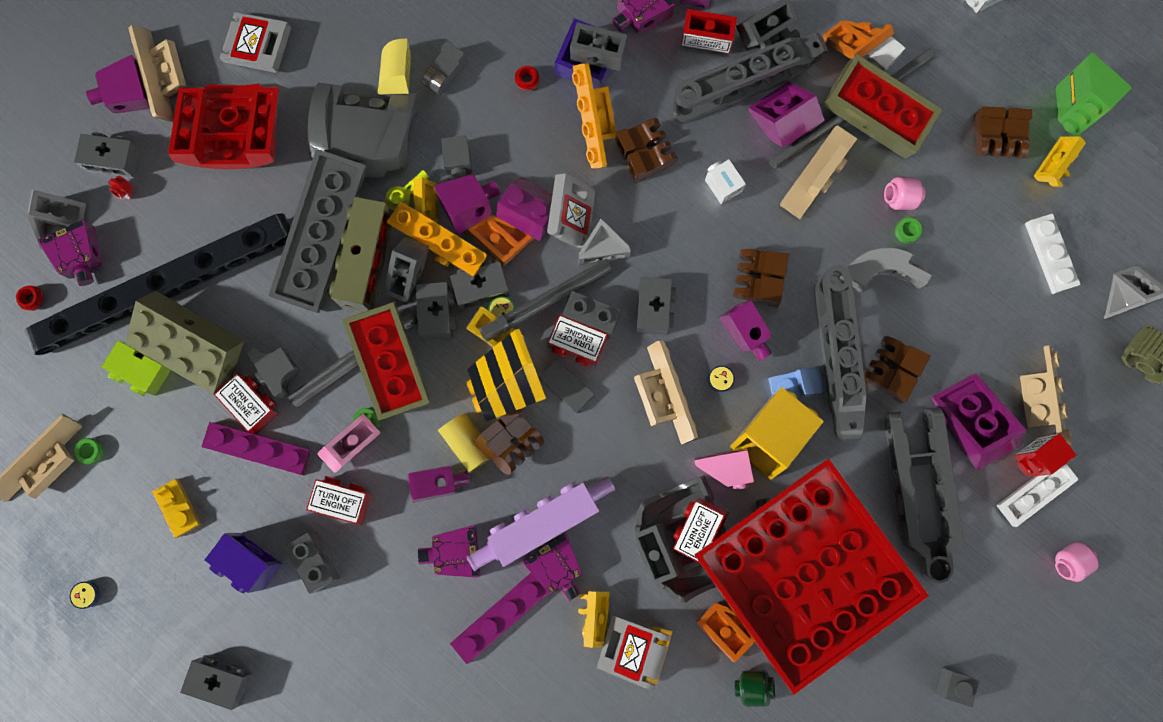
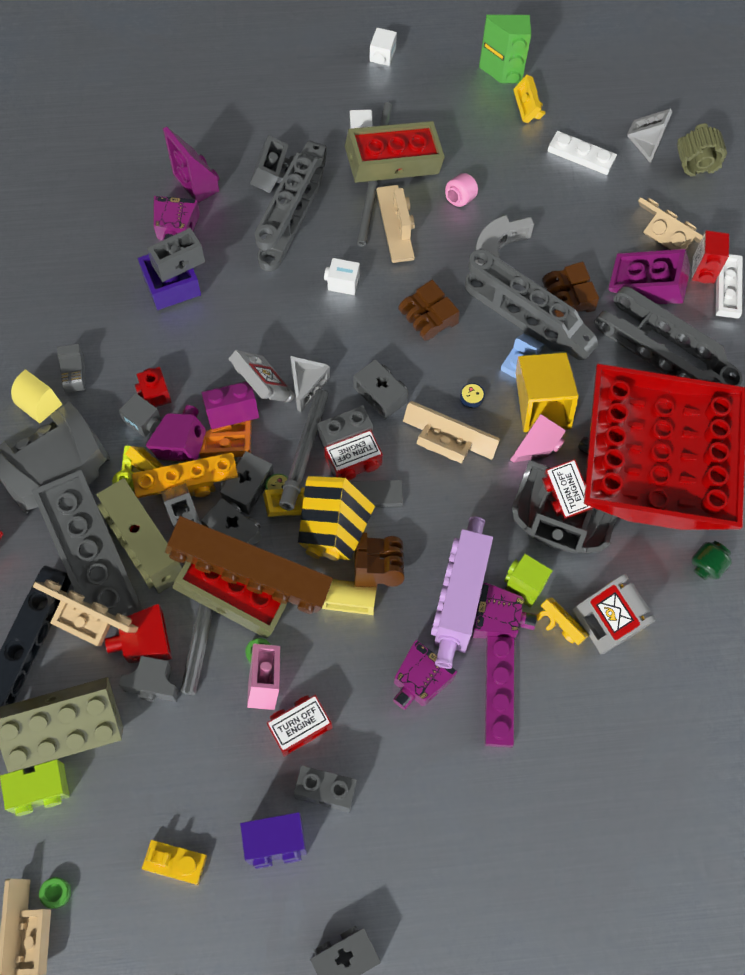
camera: 50 degrees left, 15 degrees down
magenta plate [201,422,311,476] -> none
brick [214,373,279,435] -> none
magenta torso [407,466,470,503] -> none
red plate [515,66,540,91] -> none
light orange bracket [572,63,616,168] -> none
reddish brown legs [615,118,678,183] -> none
red brick [681,9,737,54] -> none
orange wing [695,603,754,662] -> none
magenta torso [719,300,772,361] -> none
magenta slope [748,81,824,148] -> none
orange wing [823,20,894,59] -> none
bright green tile [895,217,923,244] -> none
reddish brown legs [974,106,1032,159] -> none
none -> tan bracket [33,579,139,646]
none -> red torso [105,604,172,663]
none -> red brick [135,367,172,407]
none -> reddish brown brick [165,516,333,614]
none -> lime brick [504,554,553,608]

